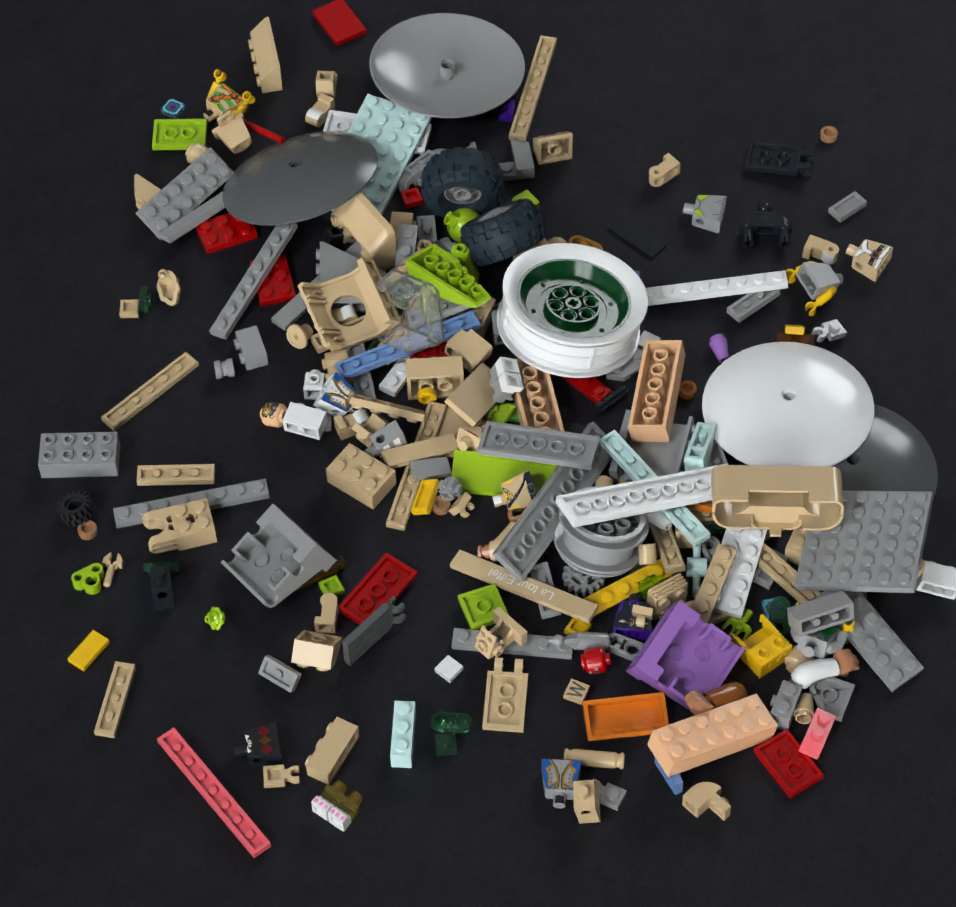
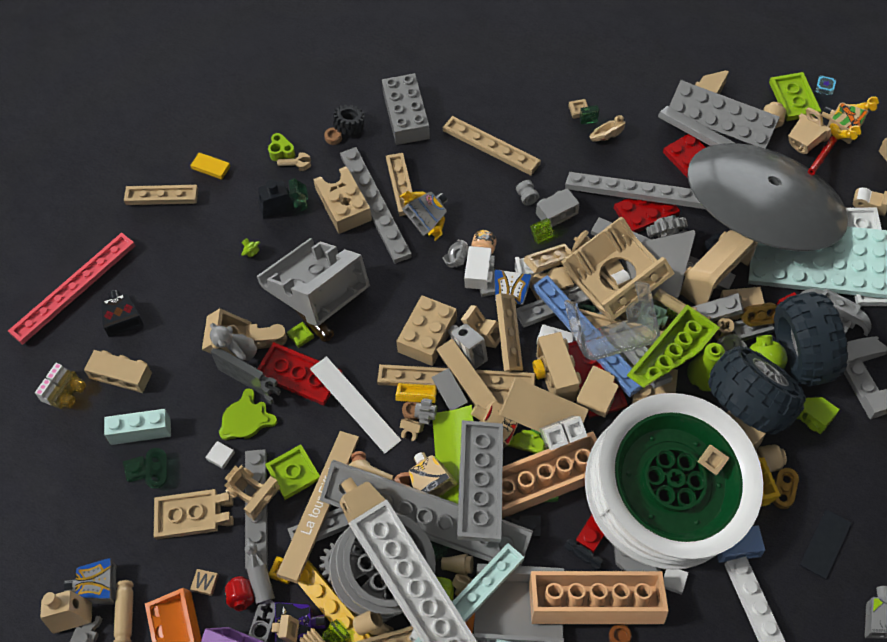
camera: 80 degrees right, 5 degrees up
light grey plate [258,655,301,693] -> none
tan plate [263,764,300,788] -> none
tan leg [334,409,370,441] -> none
none -> light grey piece [210,323,257,362]
none -> lime tile [219,388,277,440]
none -> white sticker [310,356,401,453]
none -> tan torso [340,477,386,523]
none -> torso [399,191,447,241]
none -> light grey hair [443,239,468,268]
none -> tan tile [523,244,573,273]
none -> clear neon green tile [530,218,554,244]
none -> light grey gear [646,215,688,238]
none -> tan plate [697,445,729,475]
none -> pearl gold plate [741,303,777,327]

